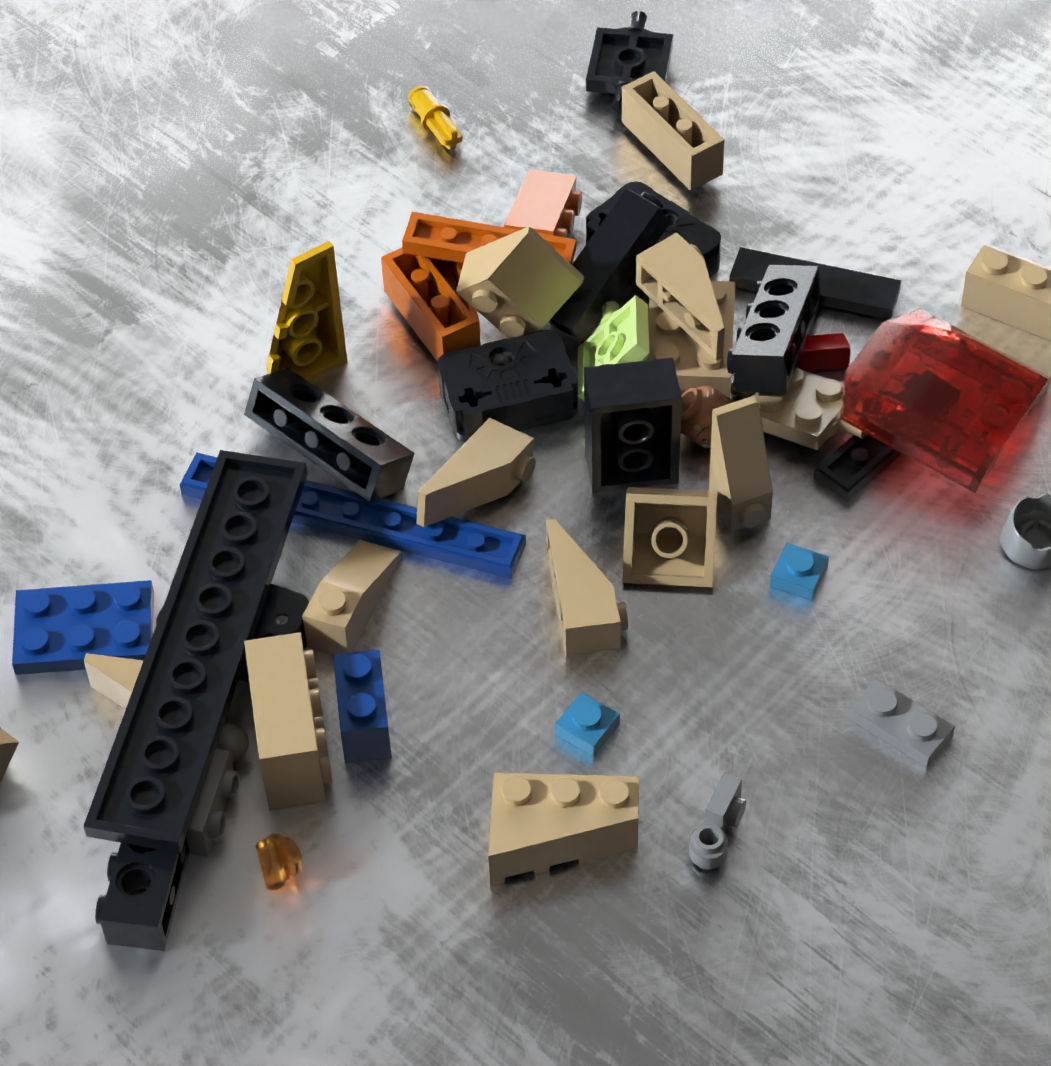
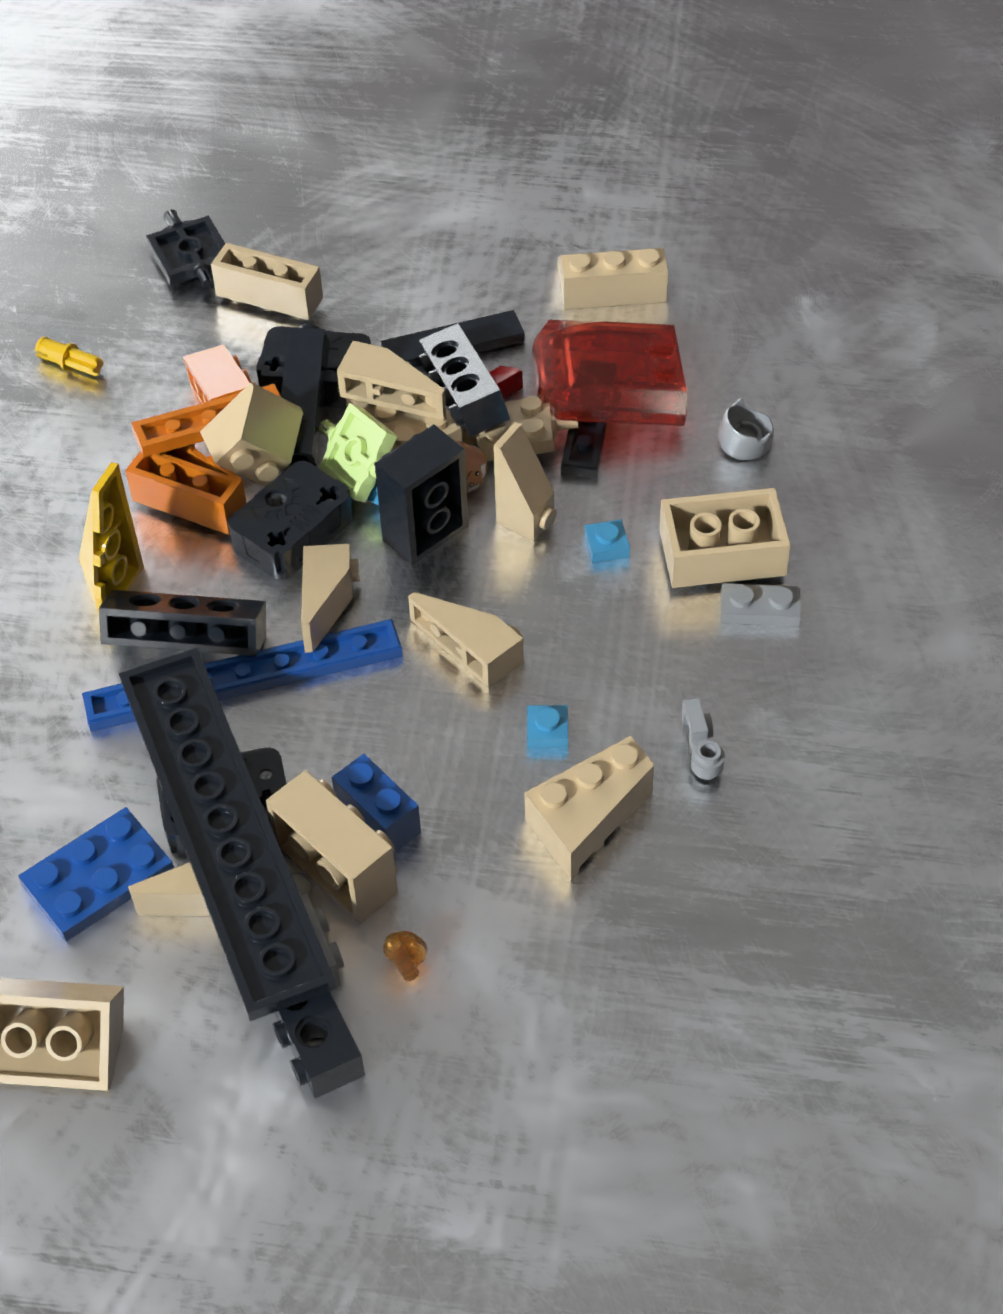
camera: 35 degrees left, 0 degrees up
tan slope [302,540,402,655] -> none
tan slope [622,487,717,587] -> none
none -> tan brick [659,488,791,588]

